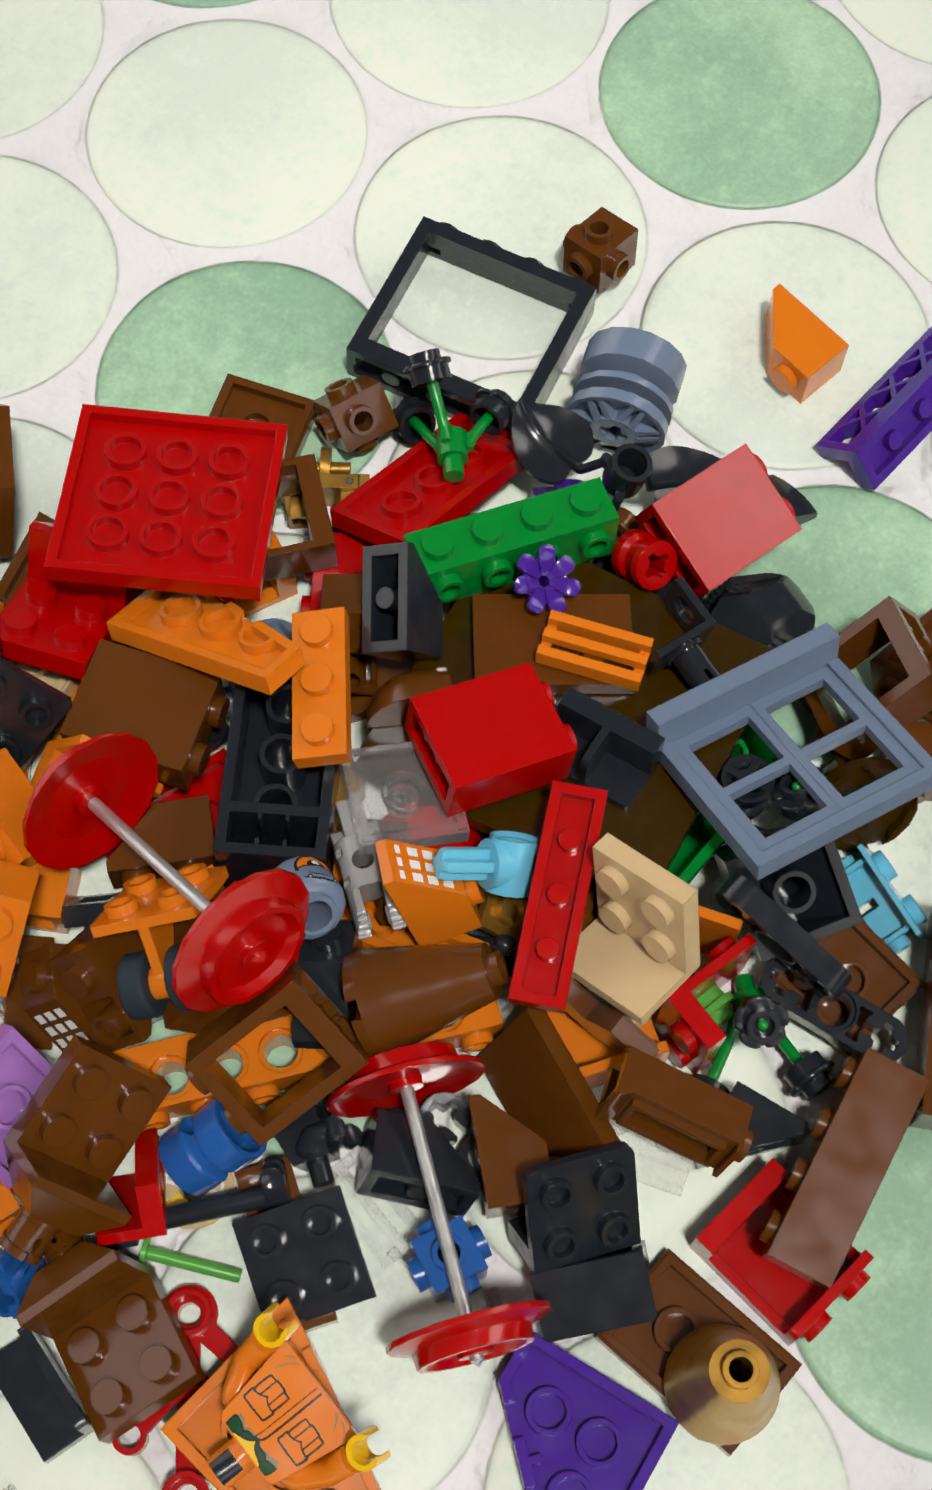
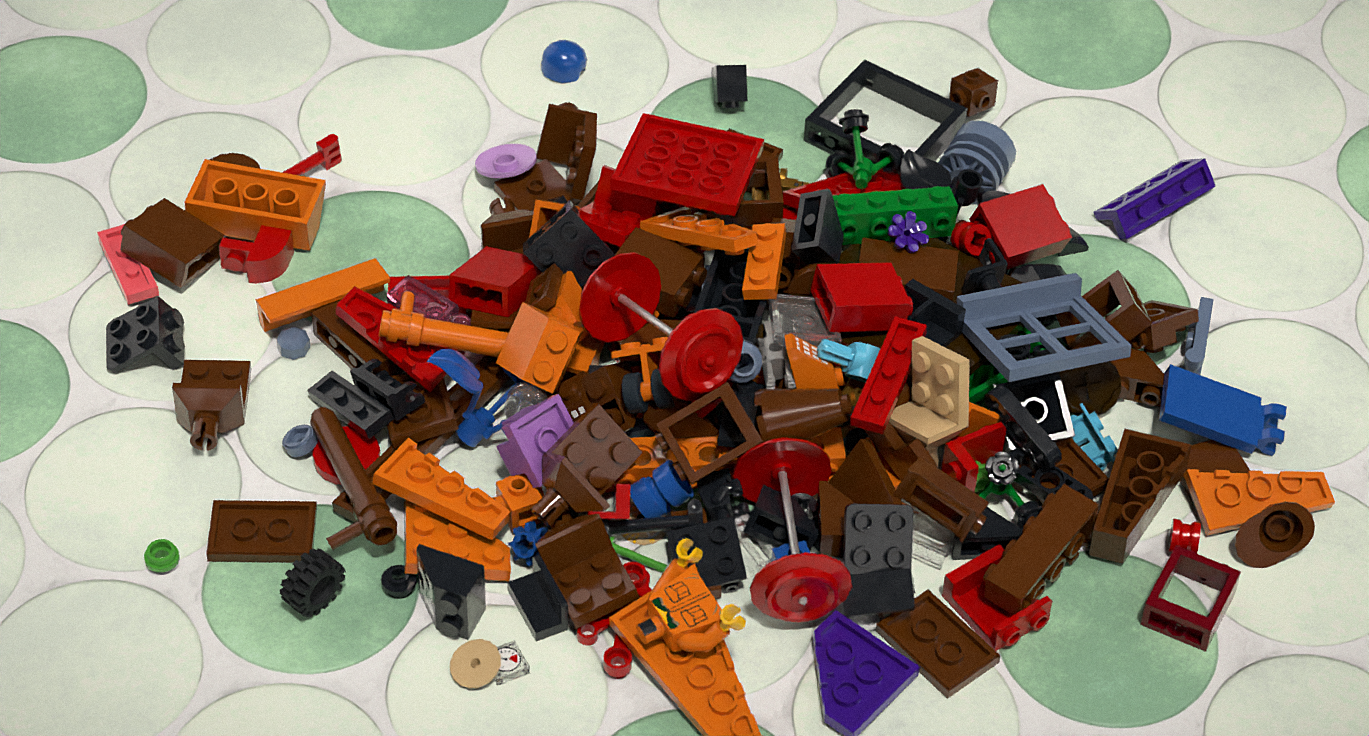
camera: 10 degrees right, 20 degrees down
reddish brown brick [313,375,399,453] -> none
orange tile [535,609,654,692] -> none
pearl gold cone [663,1324,780,1446] -> none
orange slope [766,284,849,404] -> none
none -> black slope [712,64,748,108]

